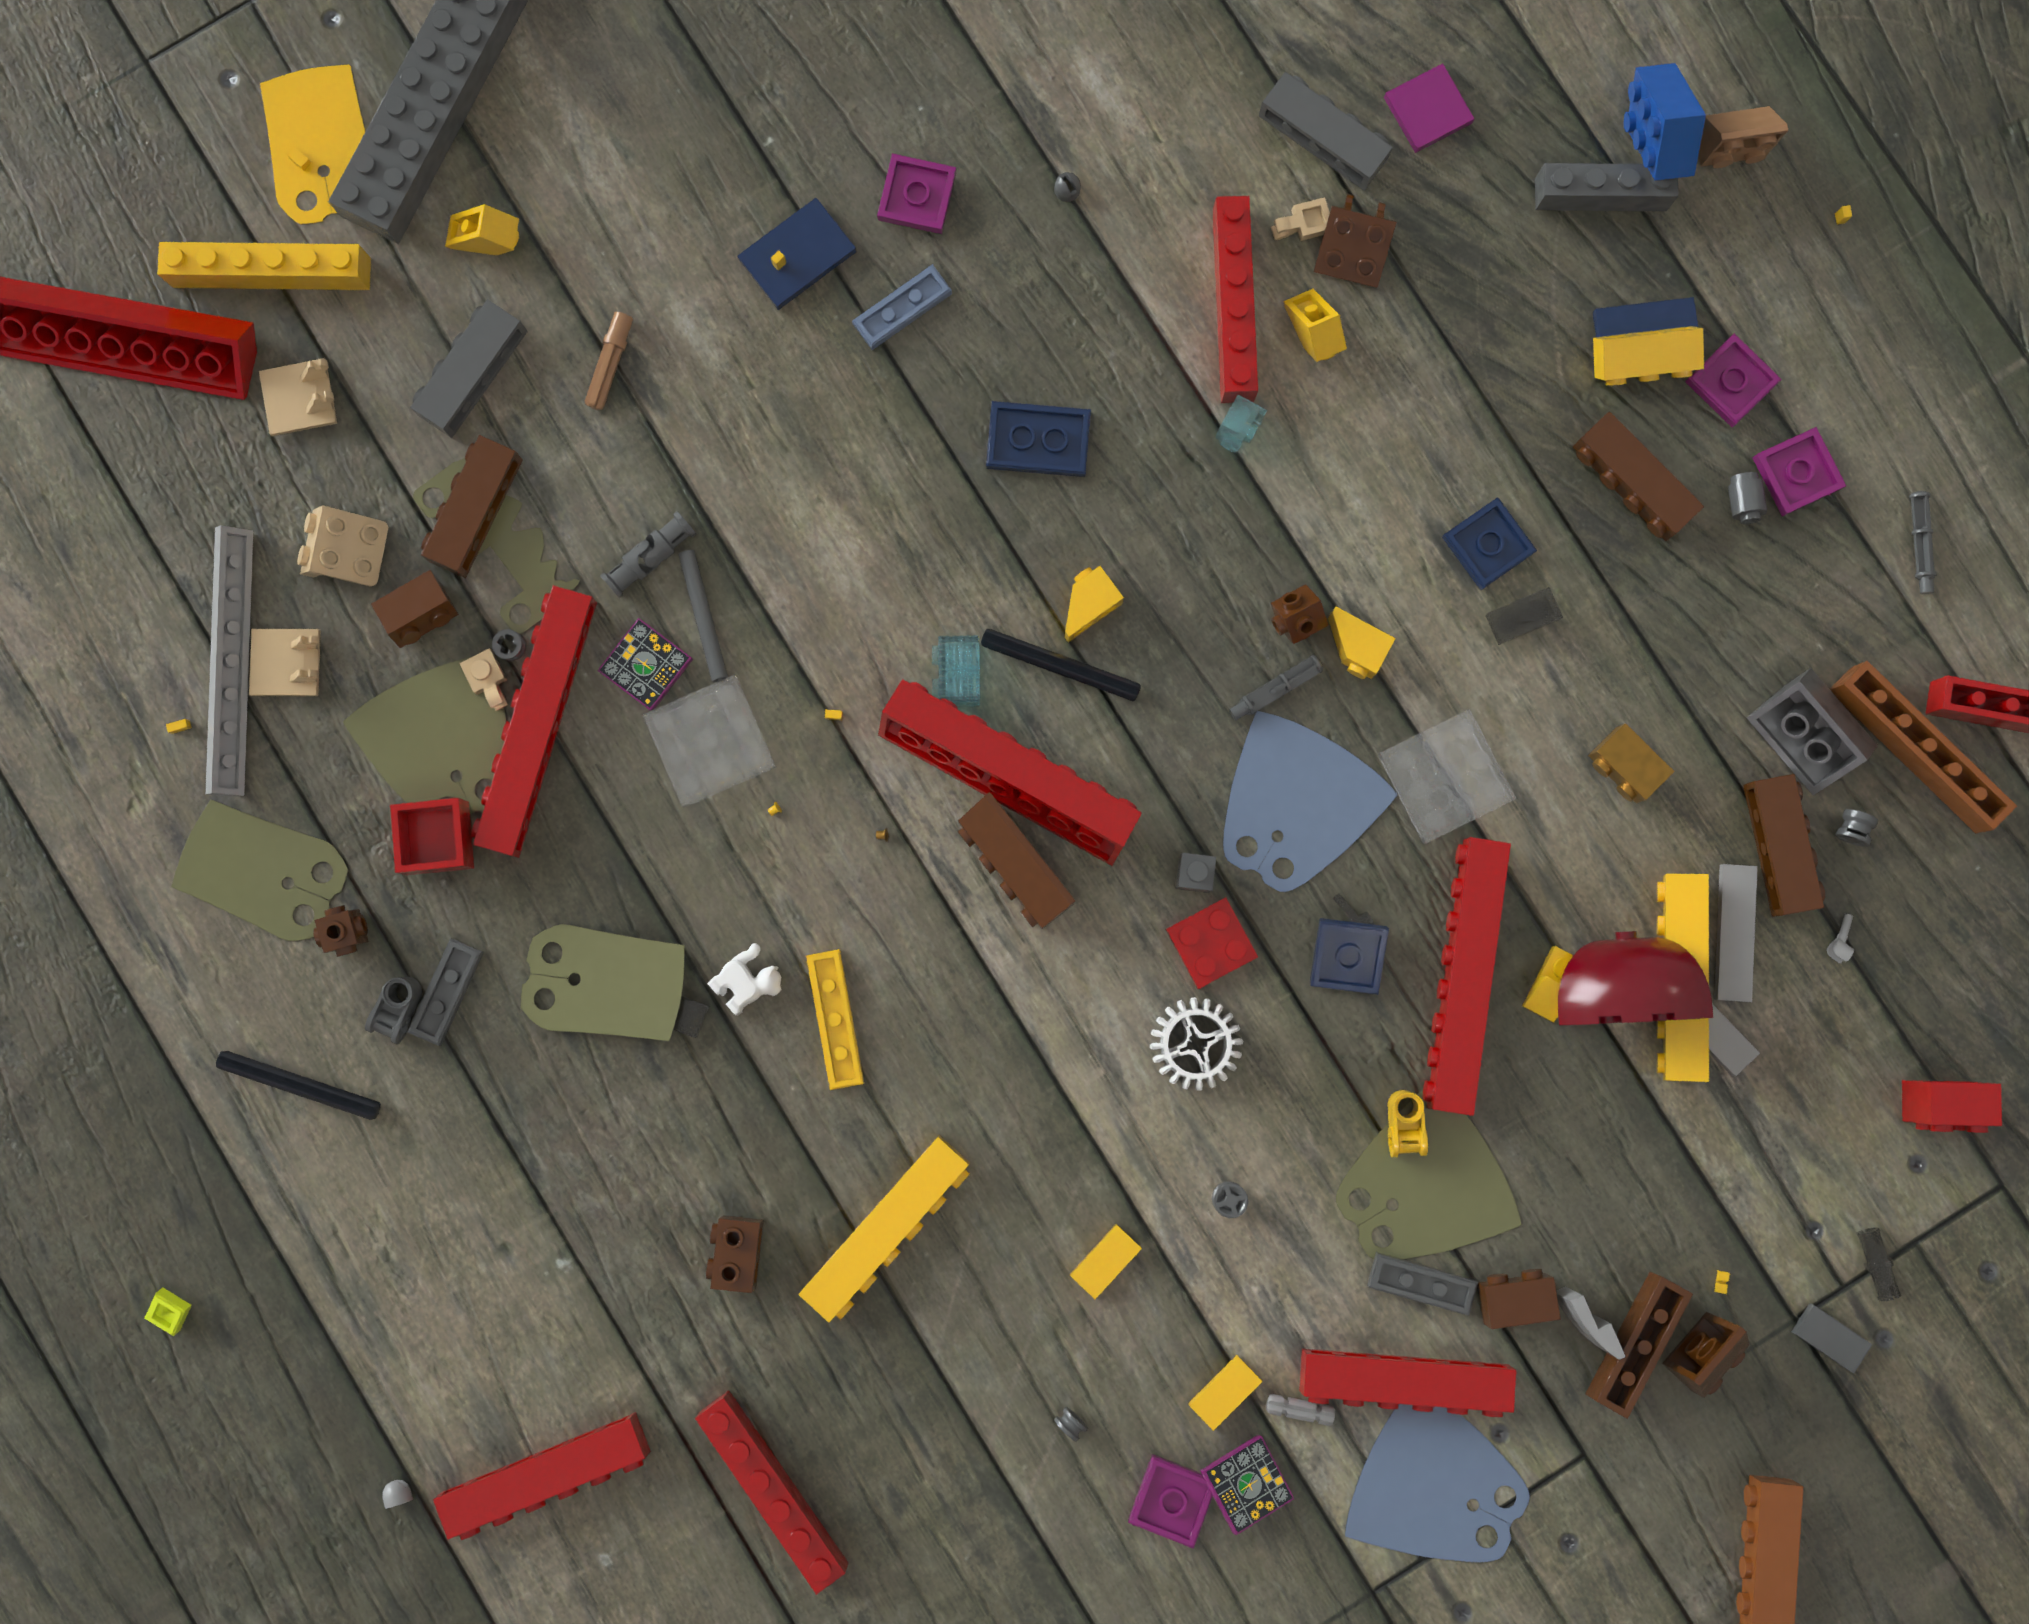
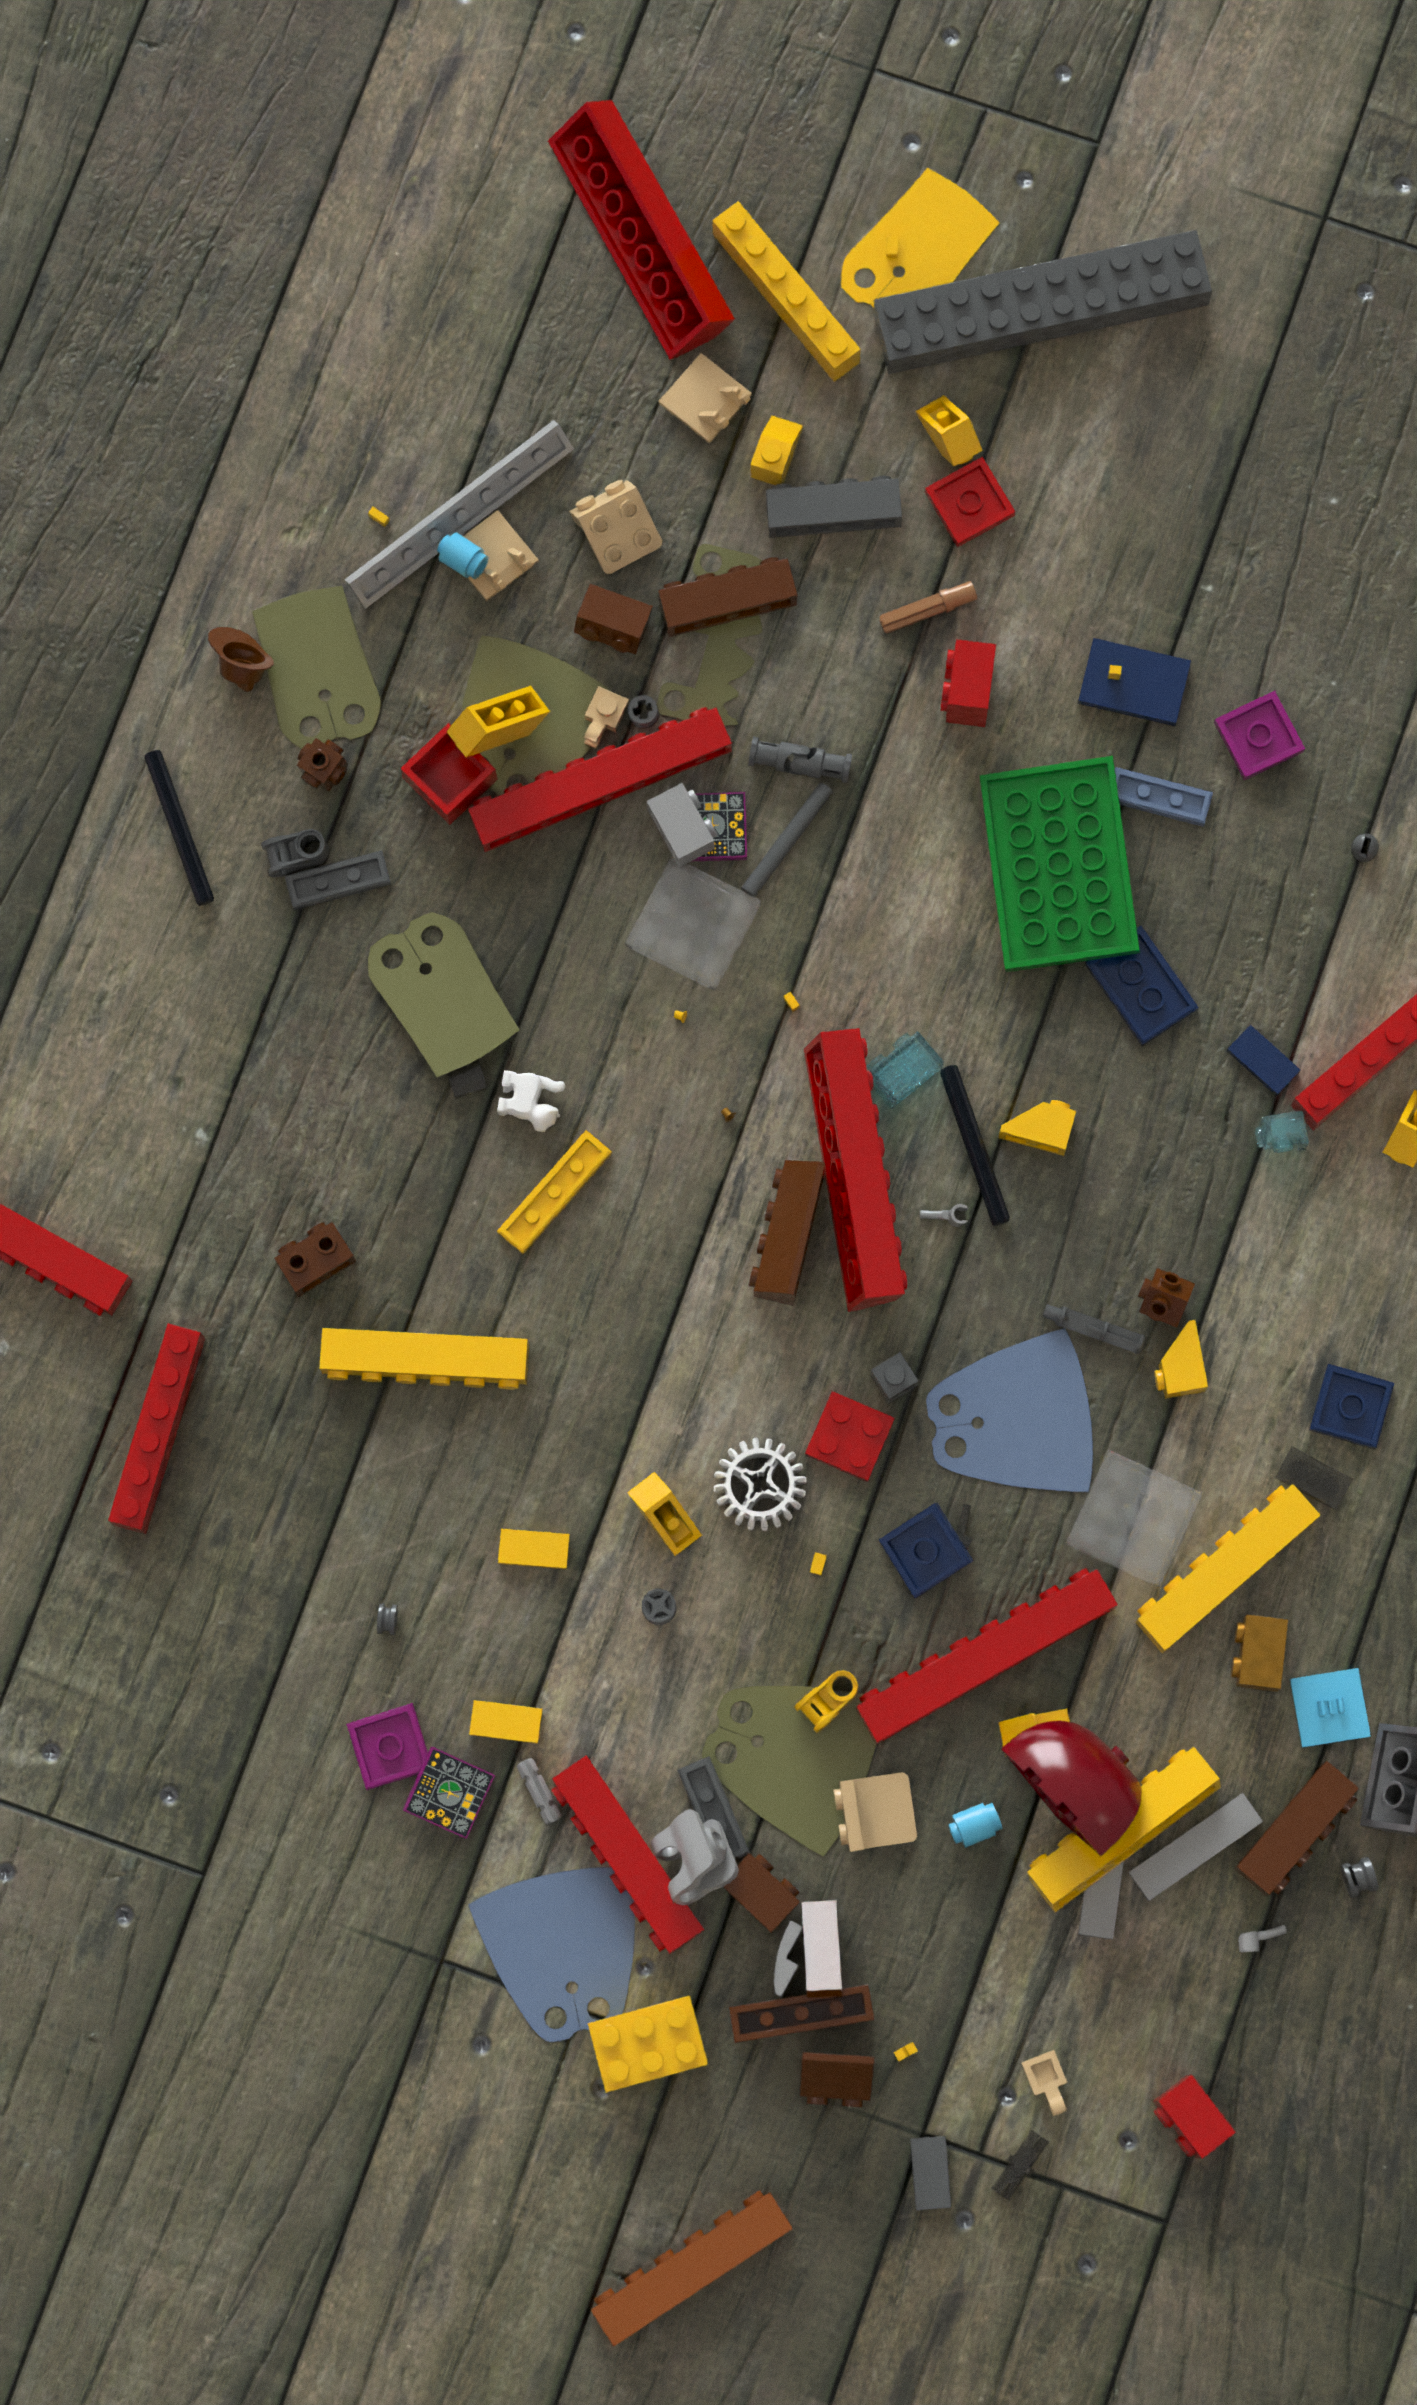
camera: 55 degrees right, 5 degrees down
none -> reddish brown piece [208,627,274,692]
none -> medium azure brick [437,533,489,579]
none -> yellow brick [446,686,550,757]
none -> yellow brick [588,1995,708,2093]
none -> yellow slope [627,1472,702,1556]
none -> light grey brick [647,783,717,867]
none -> light grey piece [651,1809,739,1905]
none -> yellow slope [750,416,803,485]
none -> tile [801,1900,842,1998]
none -> yellow piece [810,1552,827,1576]
none -> tan bracket [833,1772,917,1852]
none -> light grey hand [920,1204,968,1227]
none -> red plate [925,457,1016,547]
none -> red piece [940,639,996,727]
none -> medium azure brick [948,1803,1003,1848]
none -> green plate [979,756,1140,972]
none -> tan plate [1021,2050,1067,2116]
none -> yellow brick [1135,1484,1320,1654]
none -> dark blue tile [1227,1025,1300,1096]
none -> medium azure piece [1290,1668,1371,1748]

